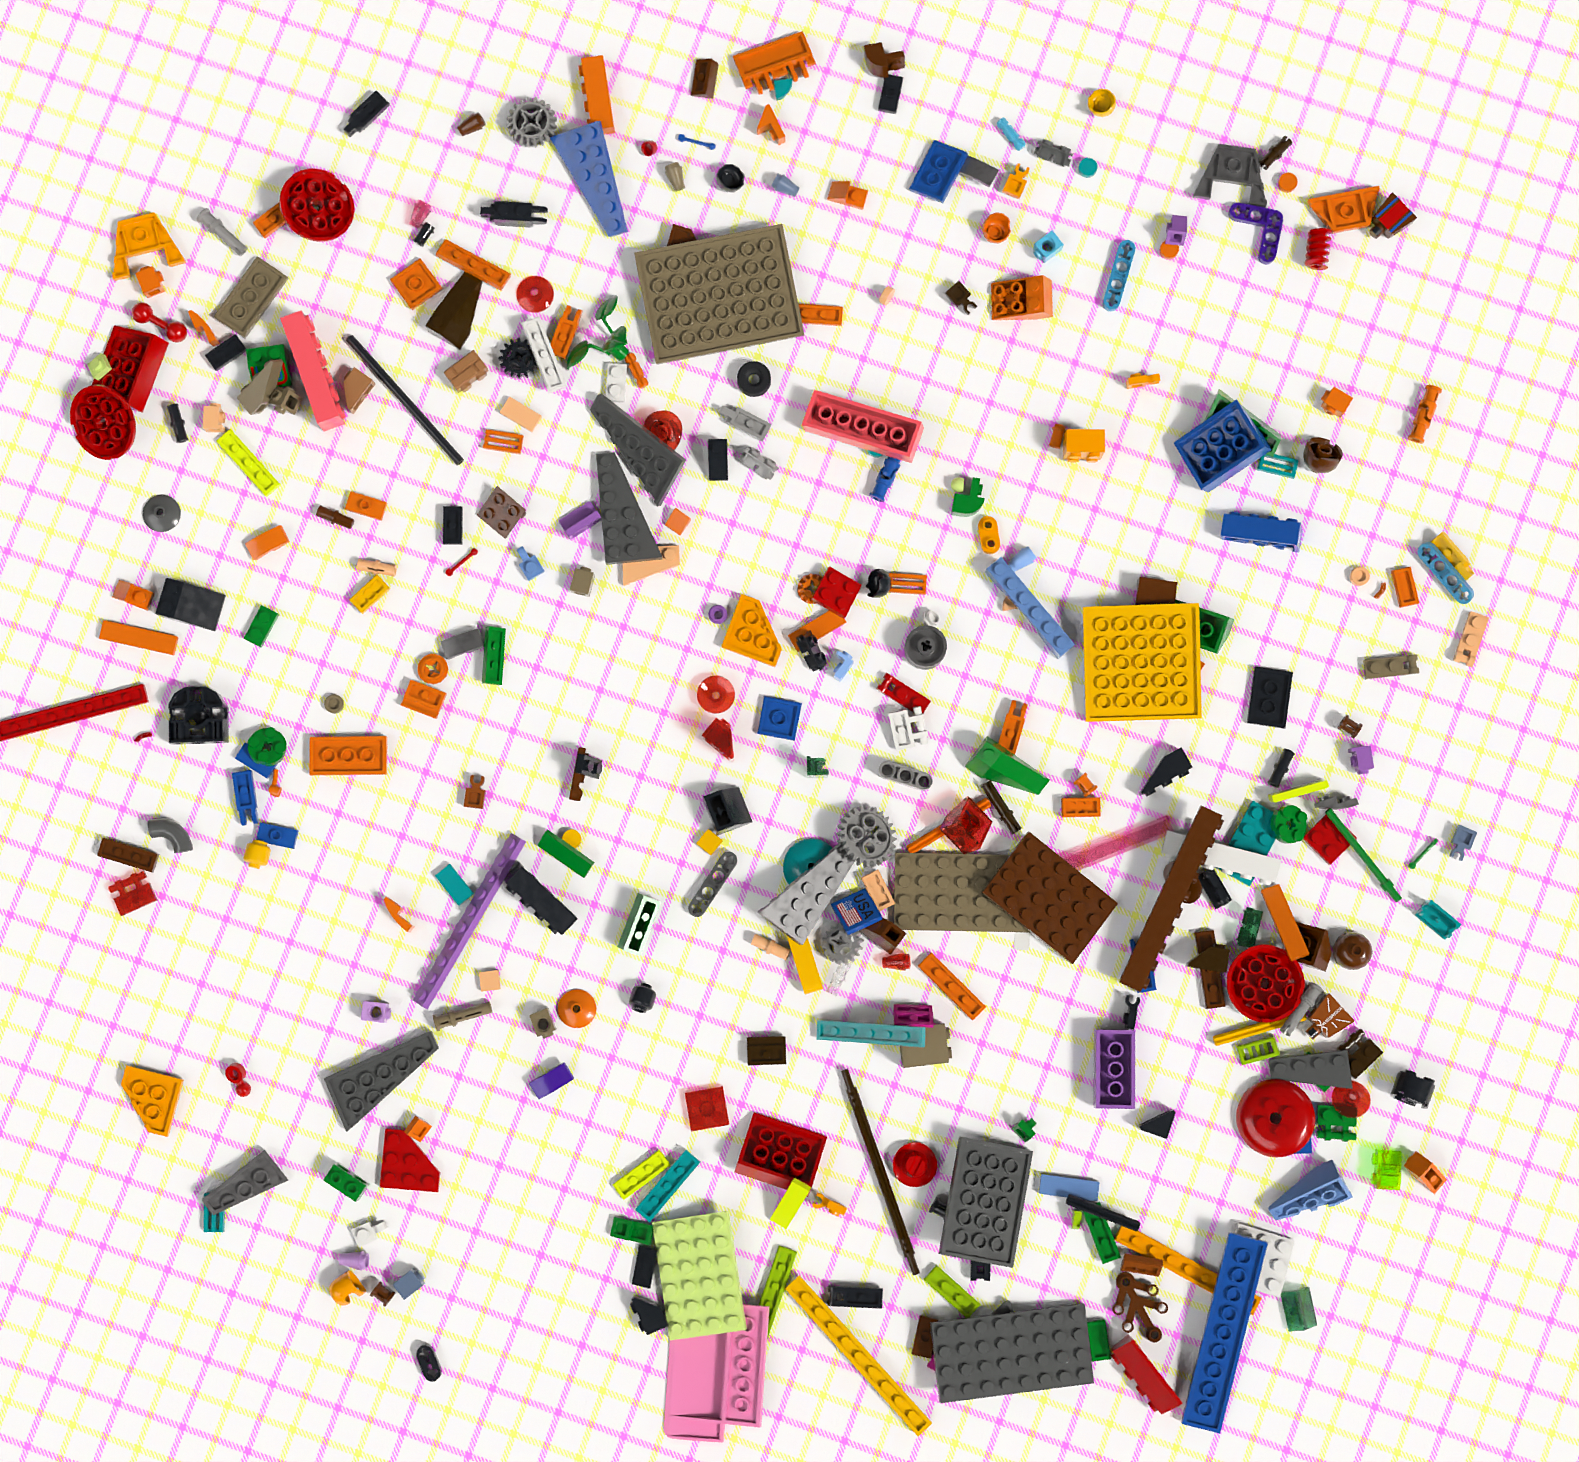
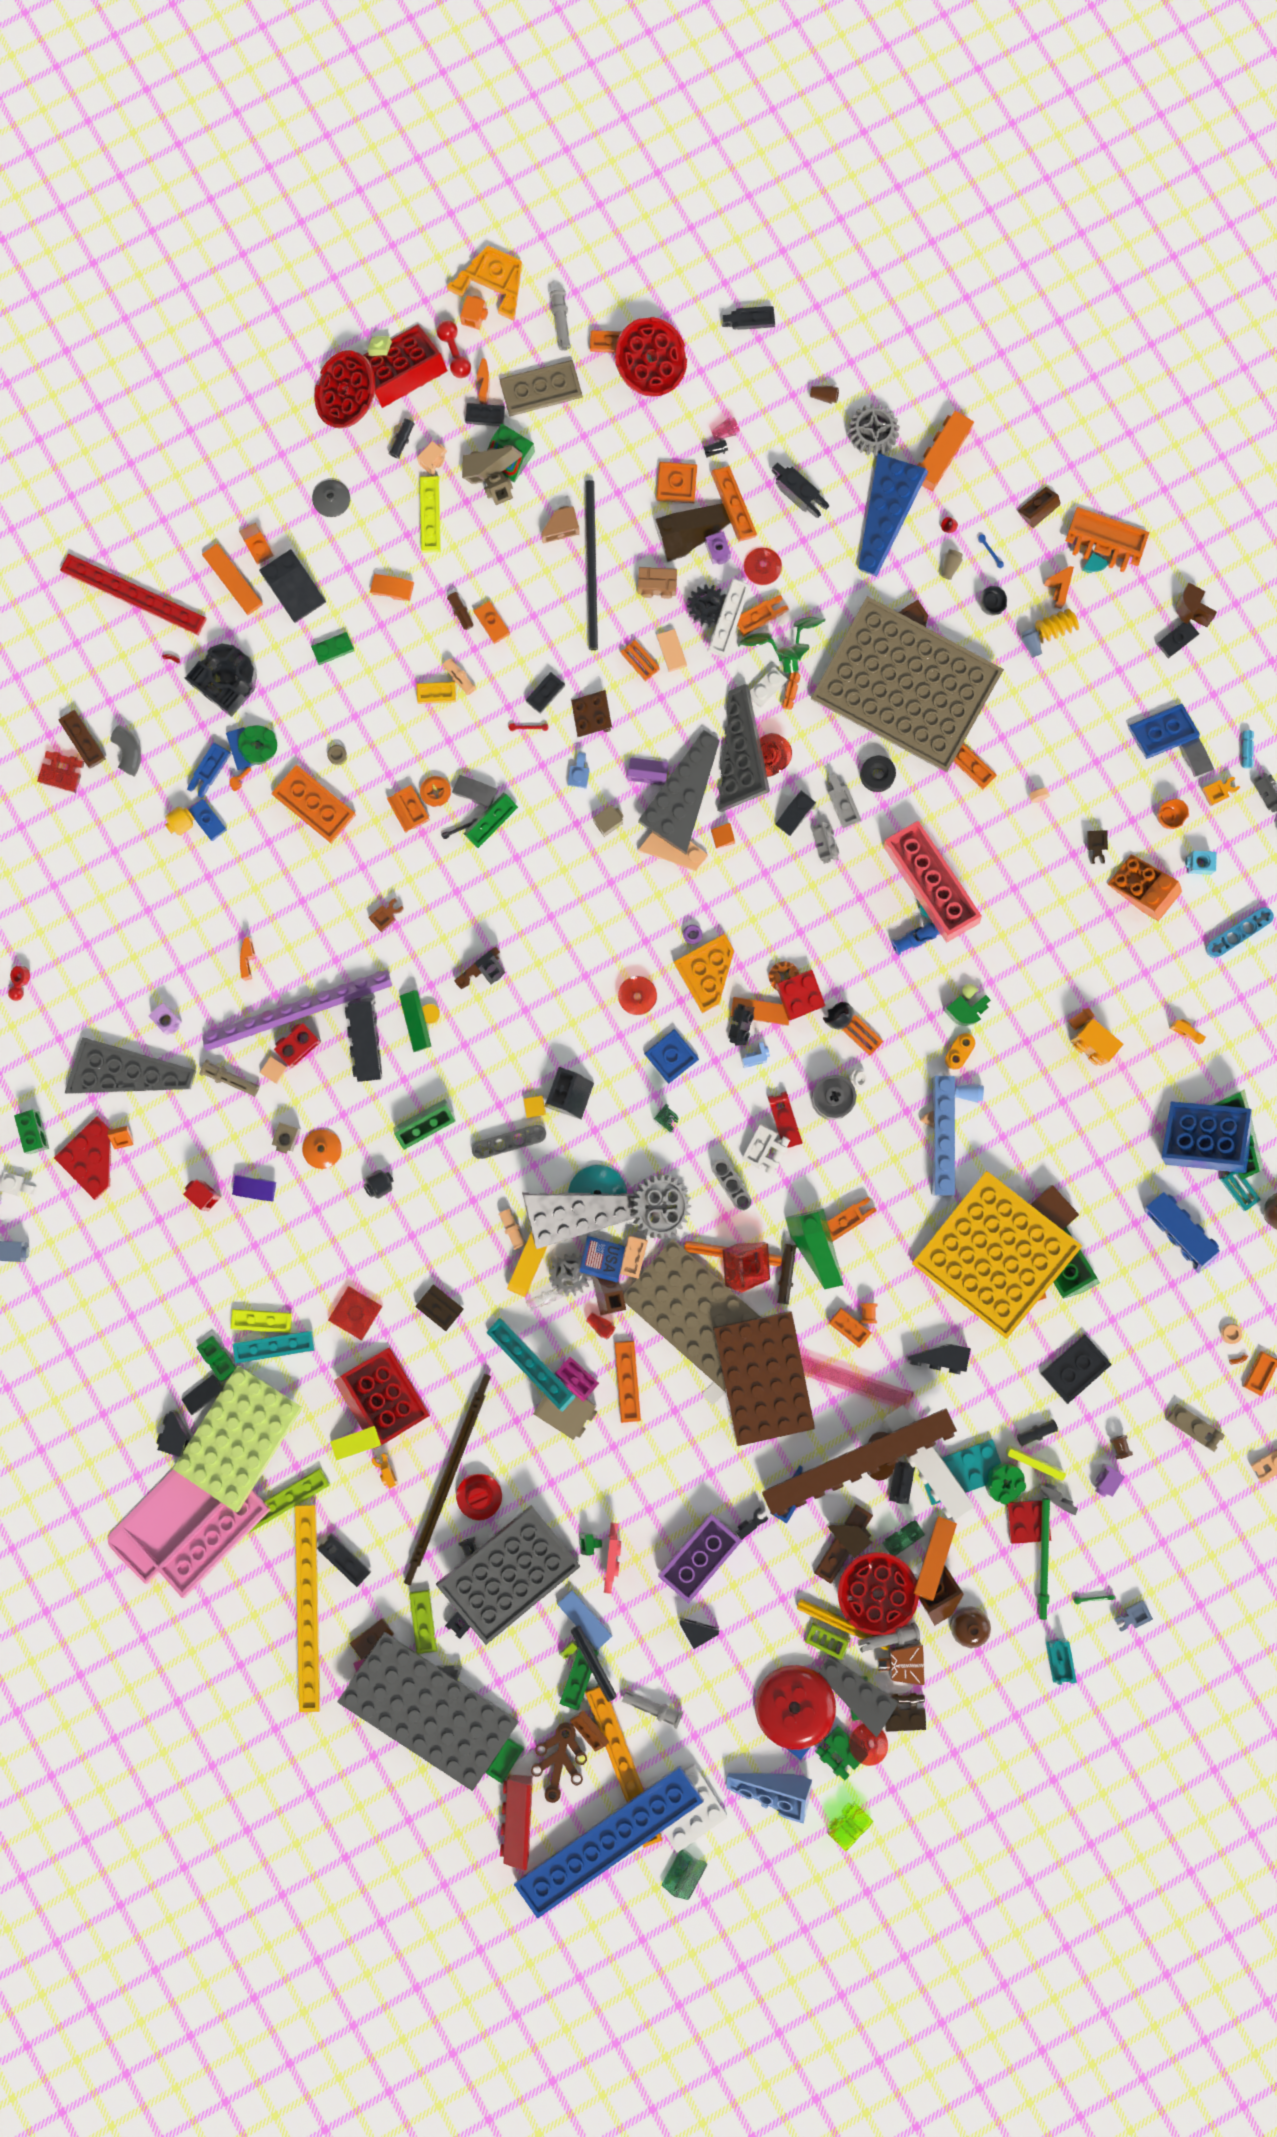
camera: 40 degrees right, 0 degrees up
coral brick [280,310,346,432] -> none
teal tile [435,864,474,906] -> none
clear red slope [702,717,735,763] -> none
orange slope [827,181,868,210] -> none
black brick [1390,1069,1435,1109] -> none
orange slope [1403,1151,1447,1195] -> none
none -> red brick [183,1179,221,1212]
none -> red brick [274,1023,321,1068]
none -> black hinge [441,818,478,839]
none -> coral plate [603,1522,622,1594]
none -> light grey pin [621,1689,683,1729]
none -> medium lavender brick [705,531,731,565]
none -> yellow piece [1035,608,1079,644]

